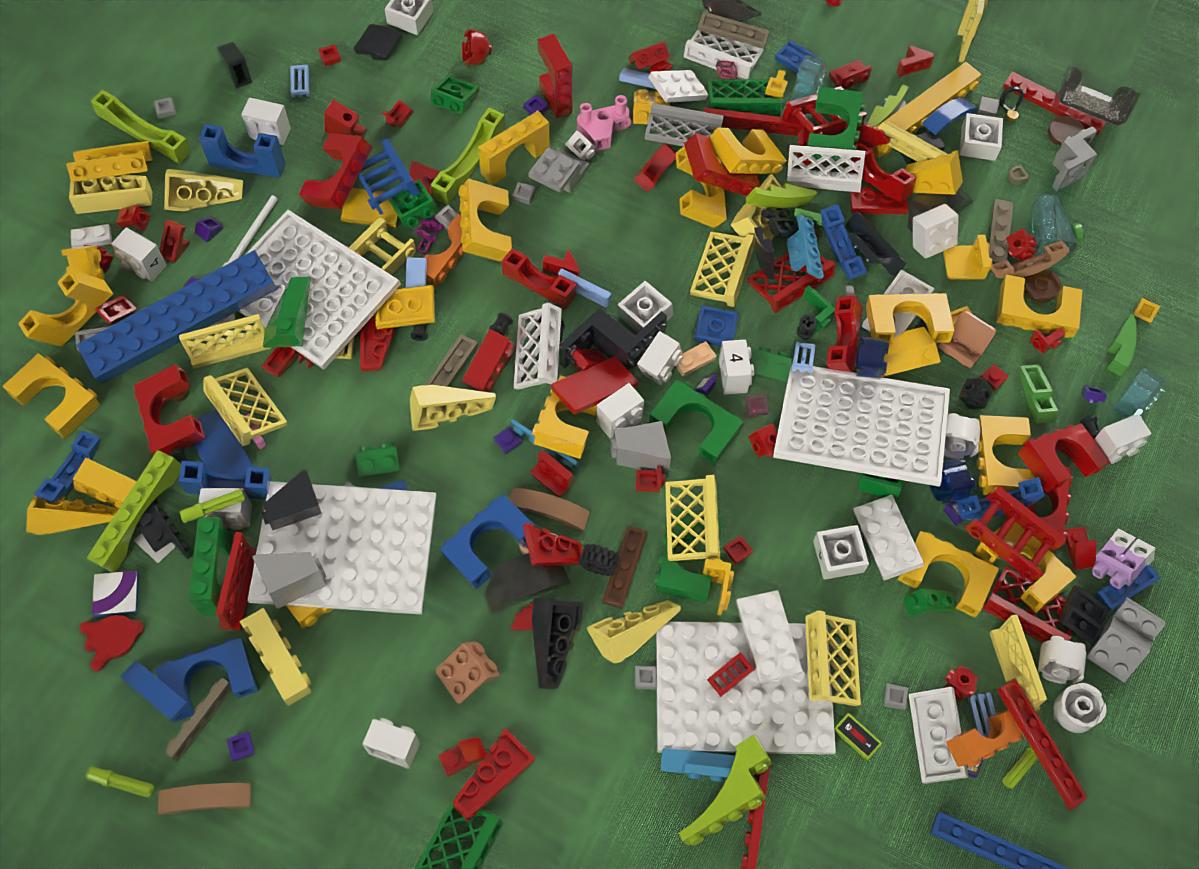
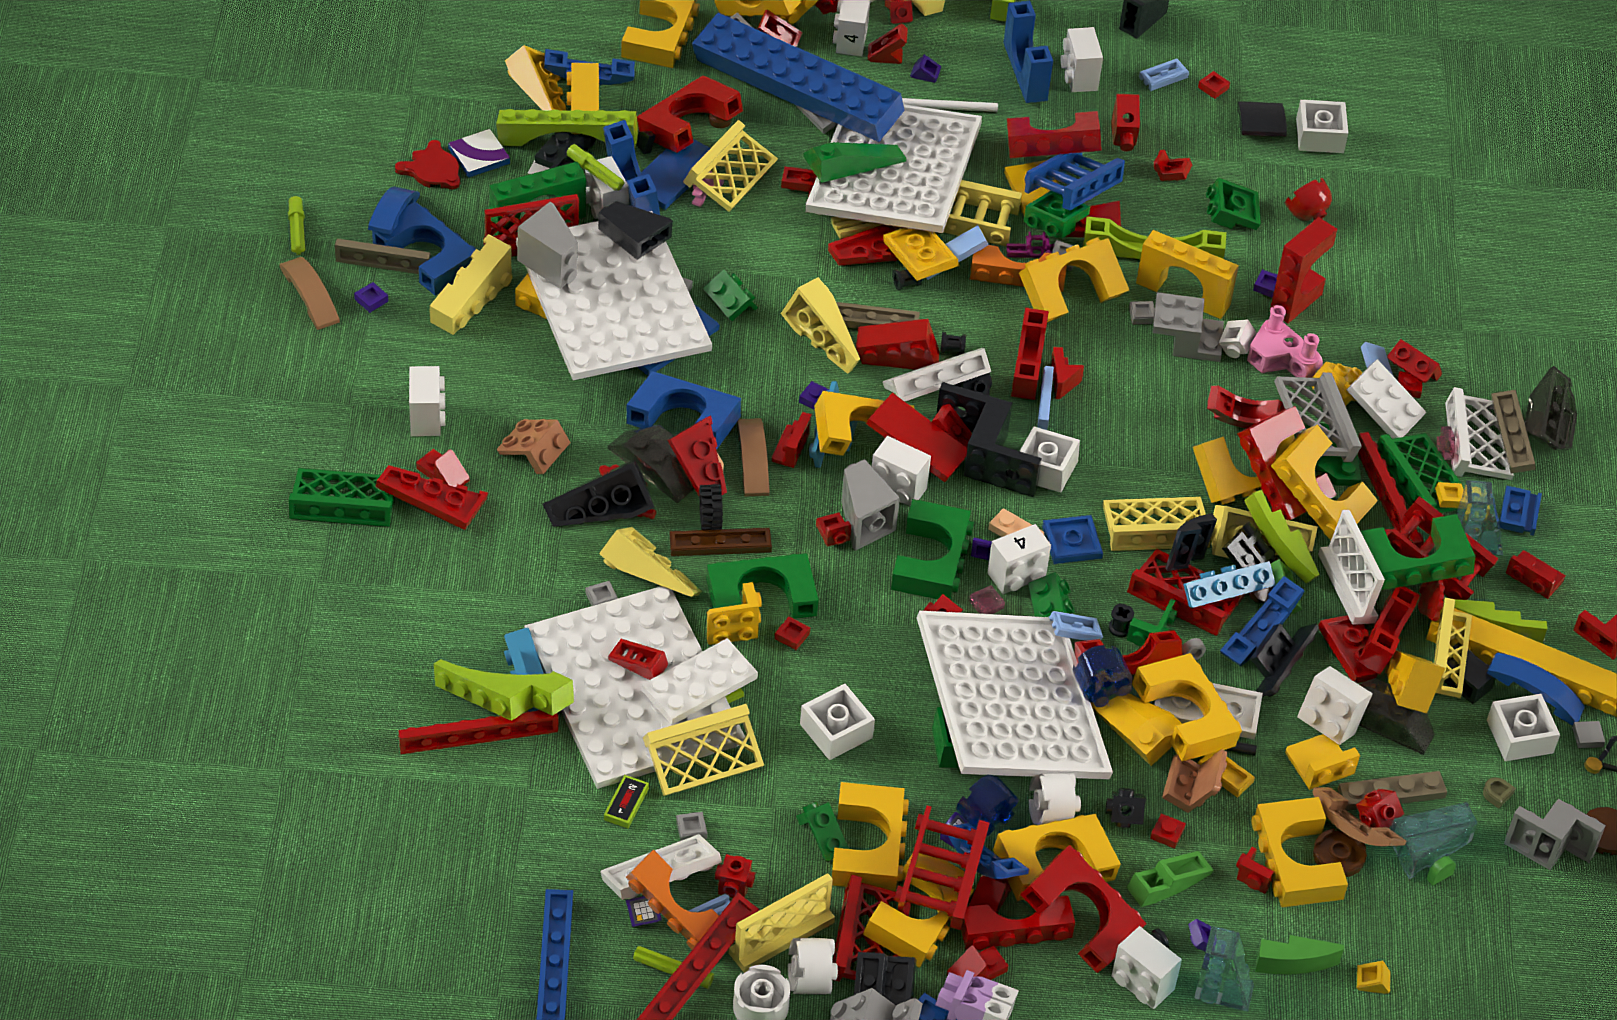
camera: 65 degrees right, 15 degrees down
light yellow wedge [164,169,243,212] -> none
light yellow fence [179,314,270,369] -> none
white brick [637,331,683,386] -> none
light yellow fence [665,475,720,561] -> none
white plate [853,495,924,581] -> none

